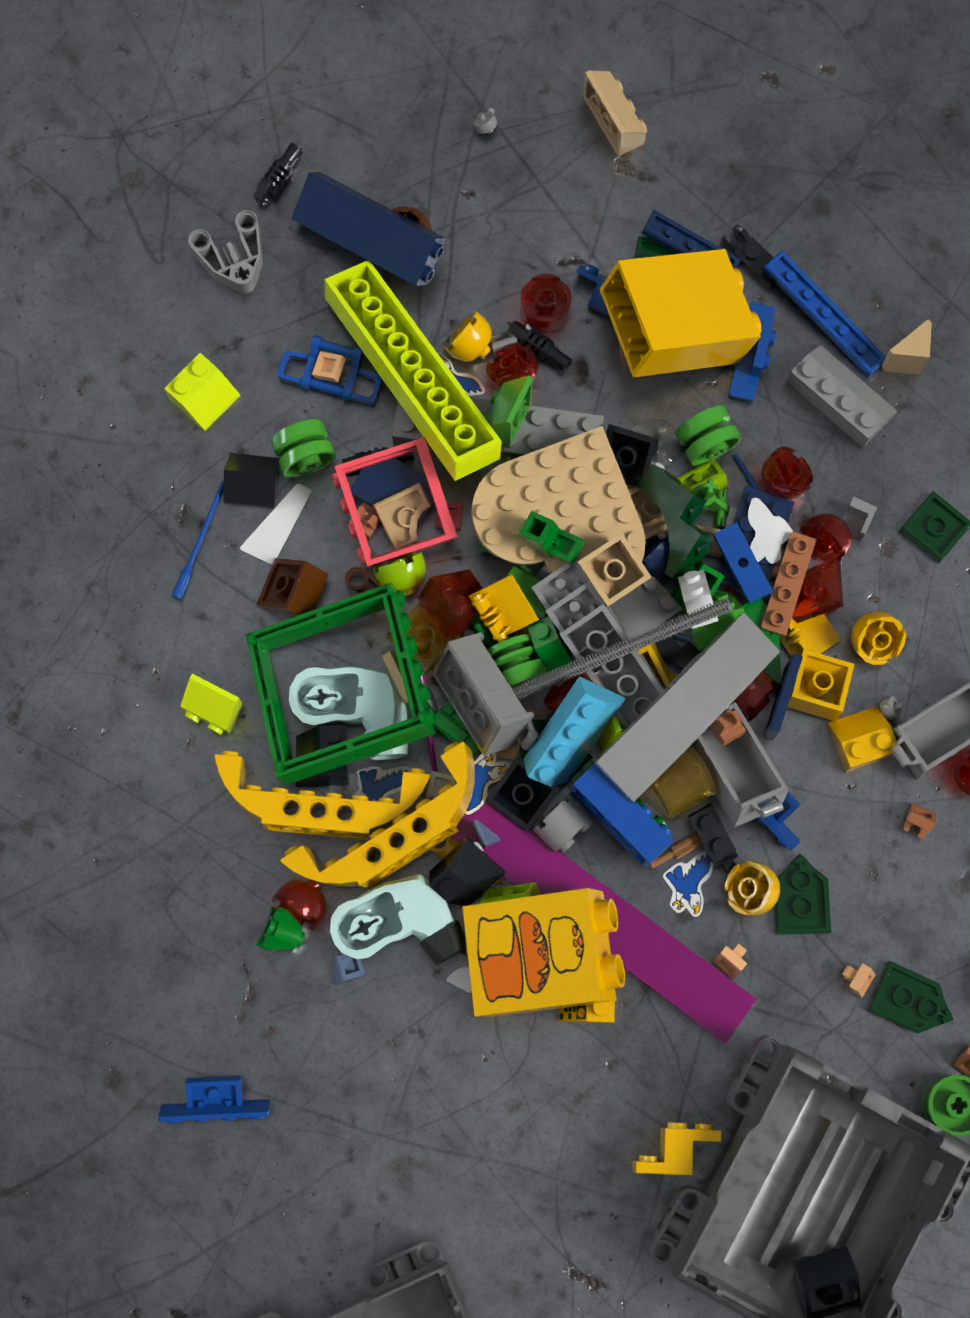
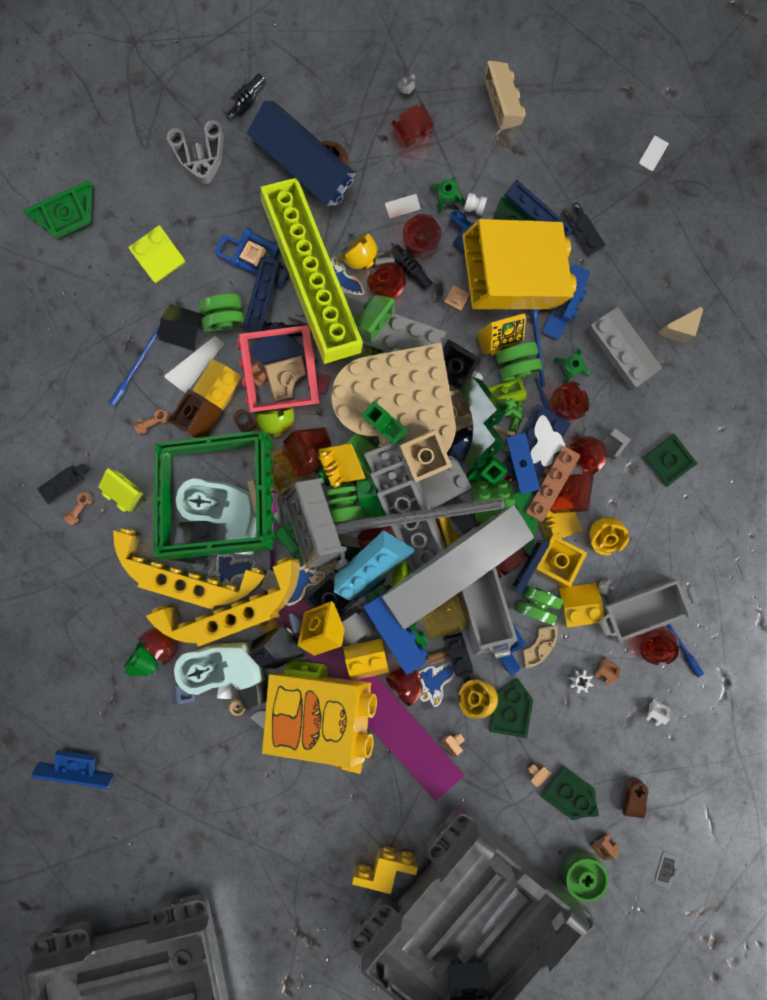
camera: 10 degrees right, 10 degrees up
white brick [678,570,718,629] -> none
nougat tile [708,709,746,746] -> none
blue tile [763,250,886,377] -> none
none -> green wing [23,180,92,239]
none -> black hinge [37,463,89,505]
none -> nougat bar [63,492,93,525]
none -> nougat bar [133,408,170,434]
none -> yellow slope [192,359,242,411]
none -> white slope [217,684,238,699]
none -> tan plate [228,697,247,716]
none -> dark blue tile [242,257,281,333]
none -> yellow slope [298,602,345,656]
none -> yellow slope [343,638,389,680]
none -> white sticker [385,194,421,218]
none -> clear red cylinder [385,667,423,707]
none -> clear red brick [391,103,435,148]
none -> green brick [429,176,465,214]
none -> light nougat tile [444,285,470,312]
none -> white wheel [464,192,487,216]
none -> yellow slope [476,313,526,356]
none -> bright green wheel [515,586,564,626]
none -> tan tile [521,624,558,669]
none -> blue piece [530,309,545,387]
none -> green brick [553,349,591,386]
none -> white gear [569,669,593,694]
none -> white sticker [639,136,669,171]

